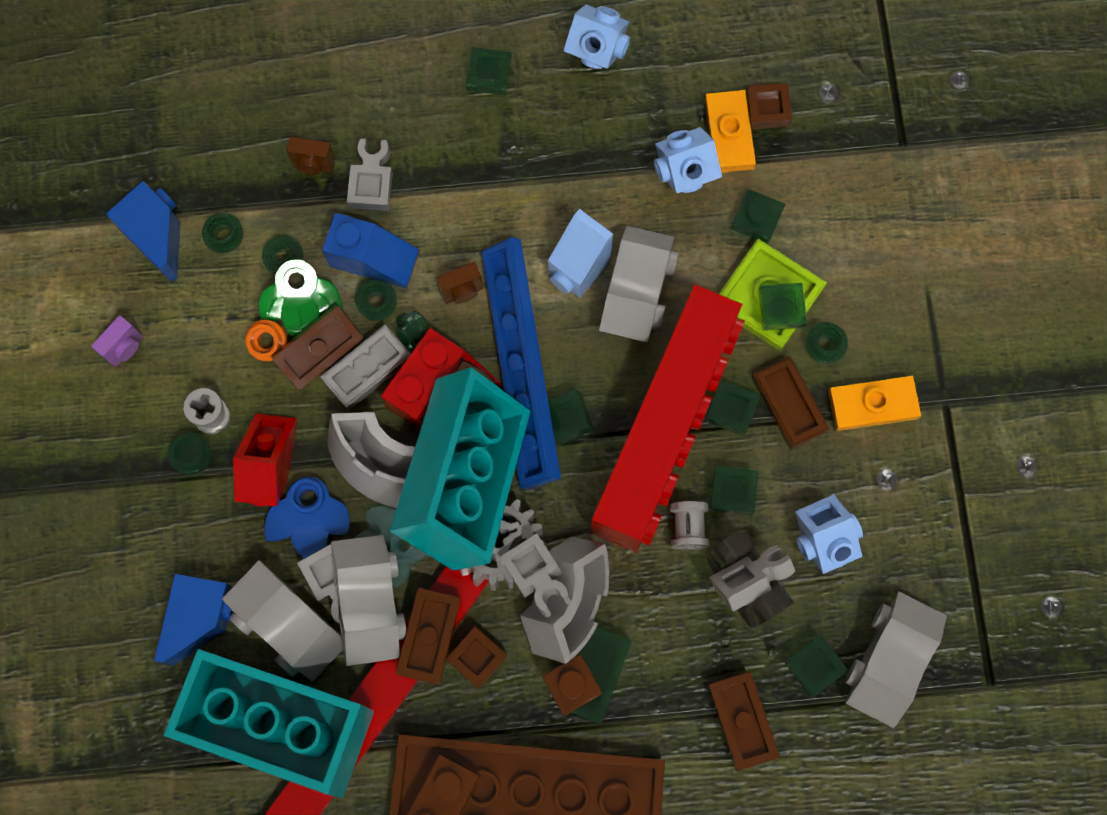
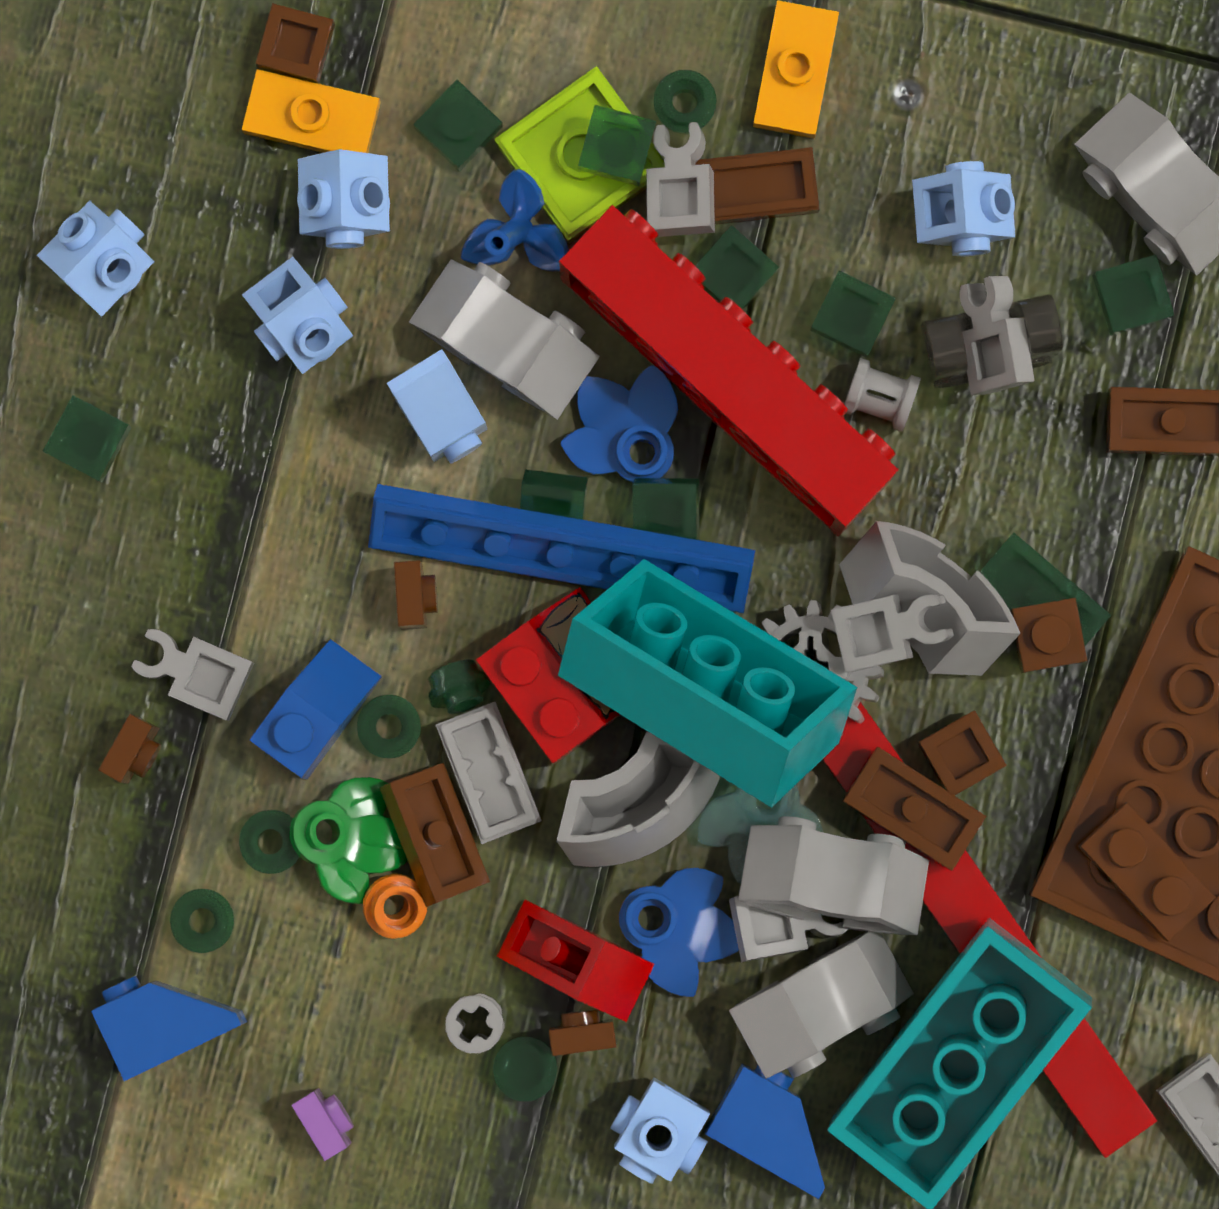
camera: 70 degrees left, 10 degrees up
none -> light blue brick [242,256,353,374]
none -> blue plant [461,169,569,272]
none -> clear green plate [520,469,588,520]
none -> reddish brown plate [549,1009,617,1056]
none -> blue plate [561,365,678,484]
none -> light blue brick [610,1077,710,1184]
none -> light grey plate [646,122,715,237]

